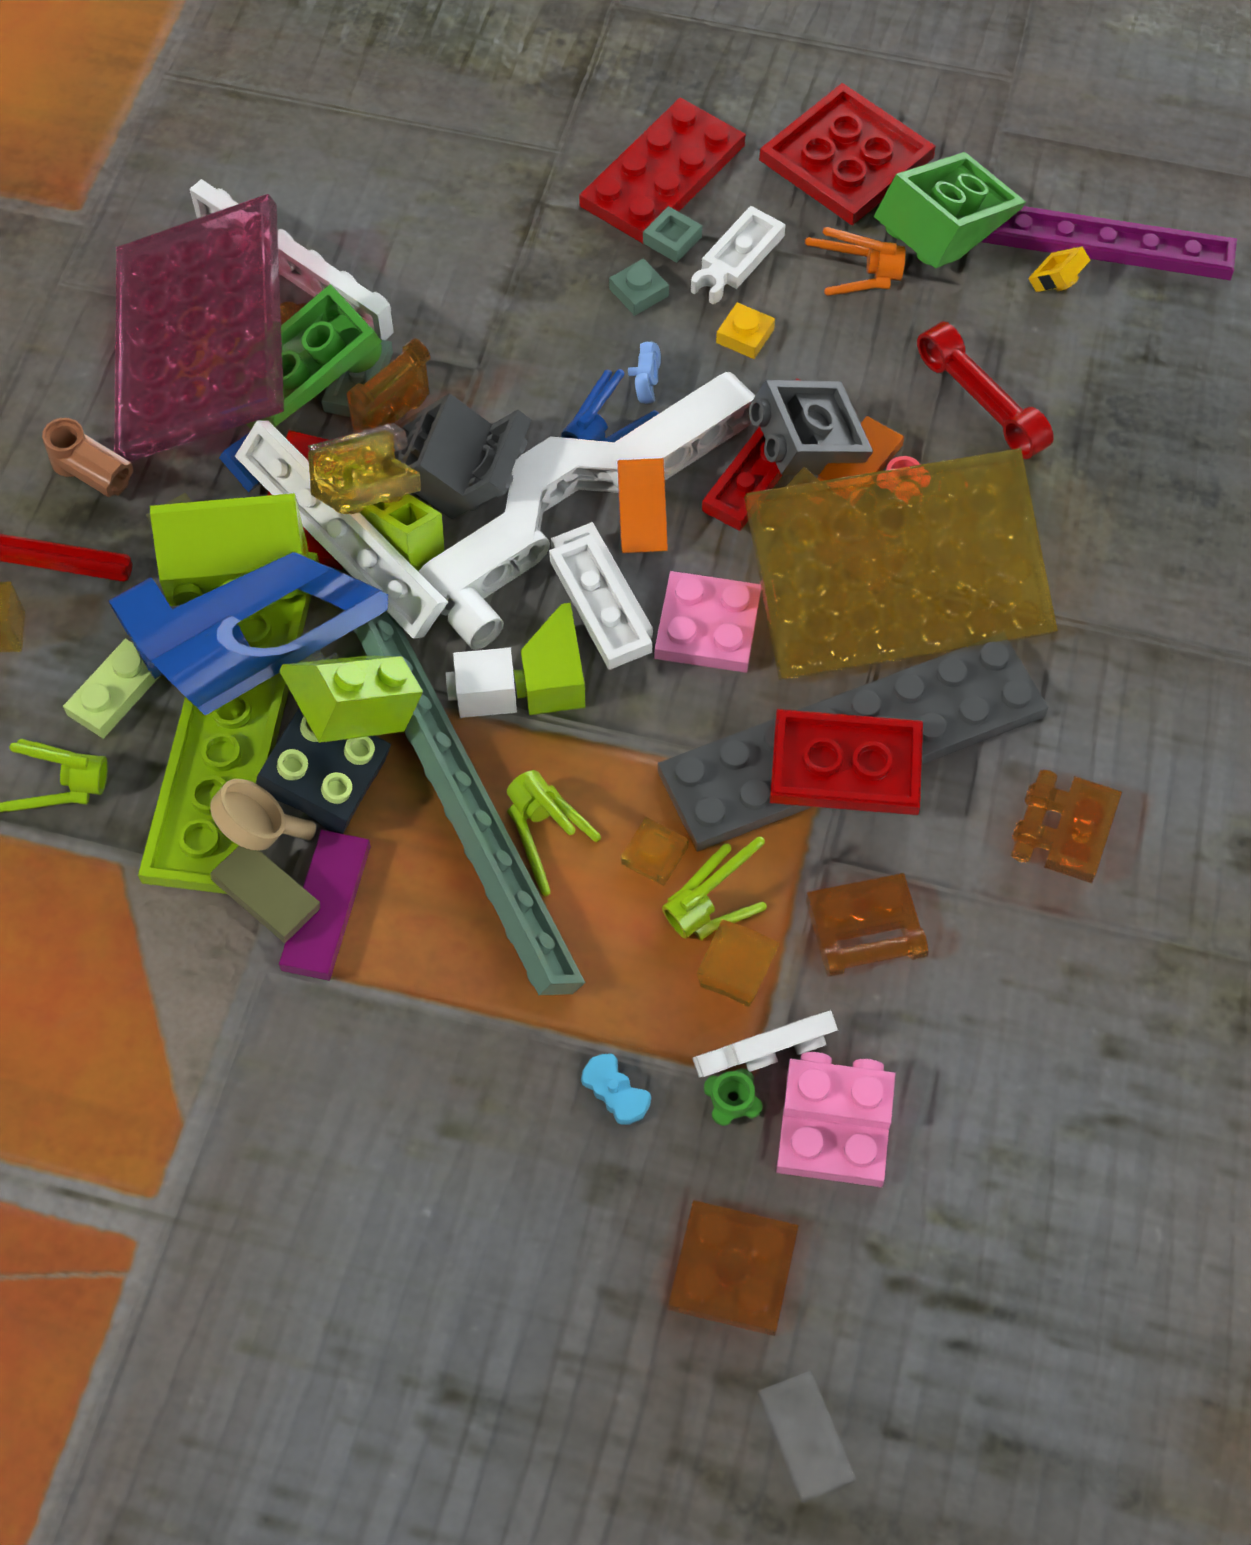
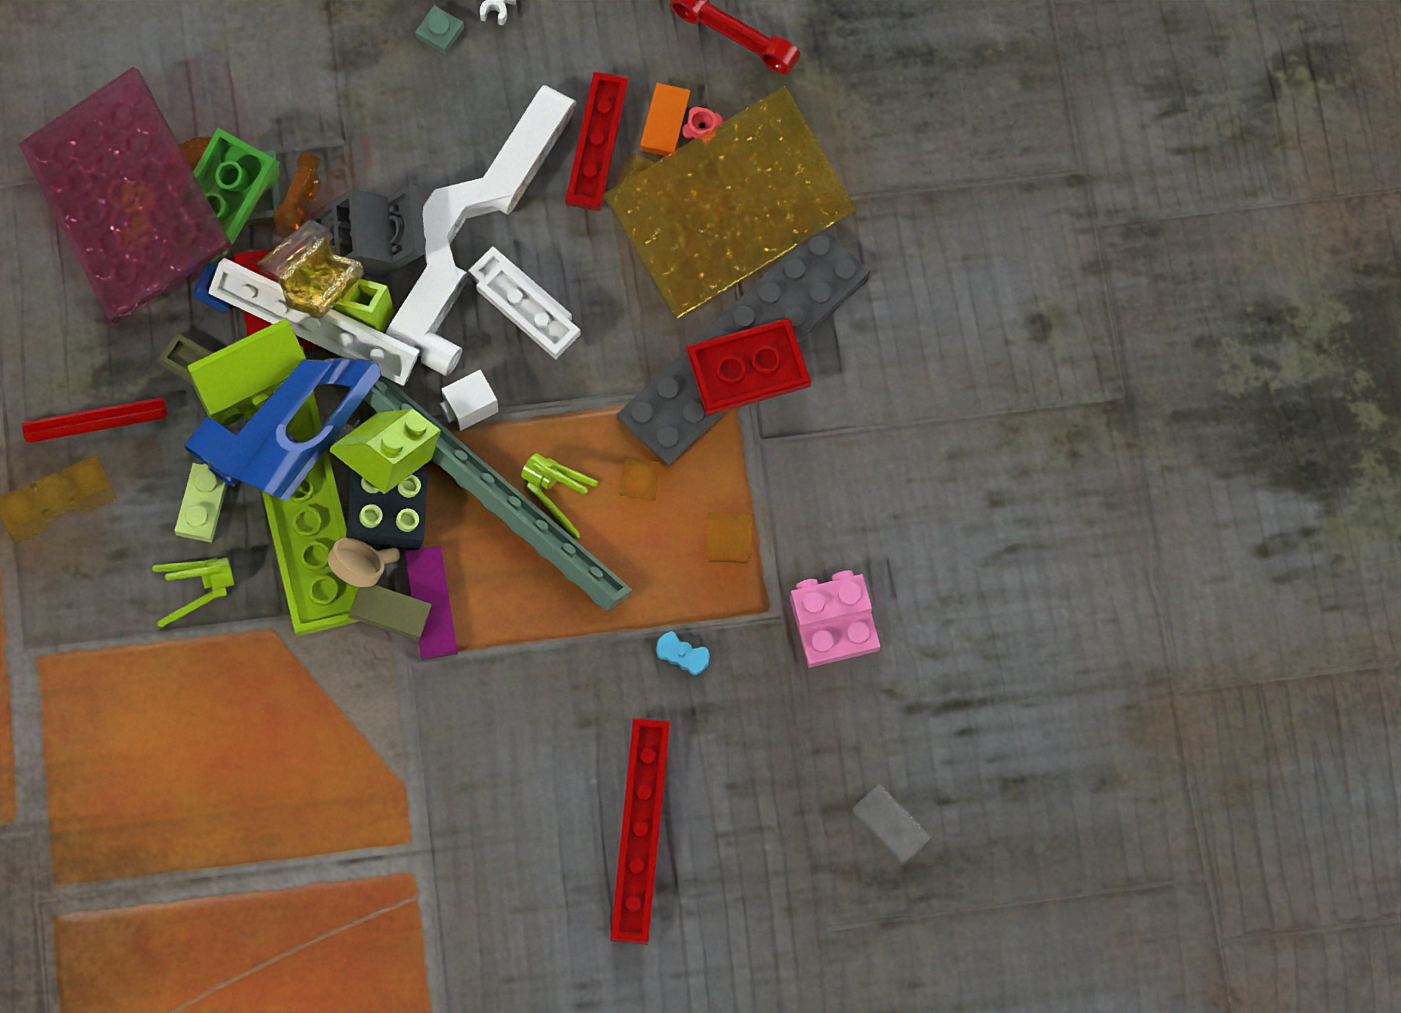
camera: 25 degrees left, 10 degrees up
nougat piece [42,418,133,497] -> none
white plate [190,179,394,340] -> none
lime slope [513,603,586,715] -> none
blue plant [561,369,659,442] -> none
orange tile [617,458,668,553] -> none
light blue piece [628,341,661,404] -> none
bright pink plate [654,571,762,673] -> none
lime plant [662,837,767,941] -> none
clear orange plate [668,1200,799,1336] -> none
white plate [692,1010,838,1077] -> none
bright green plate [704,1068,763,1126] -> none
yellow plate [716,302,775,359] -> none
dark grey plate [749,380,873,475] -> none
clear orange plate [806,873,929,977] -> none
clear orange plate [1011,770,1122,883] -> none
none -> red plate [610,718,670,945]

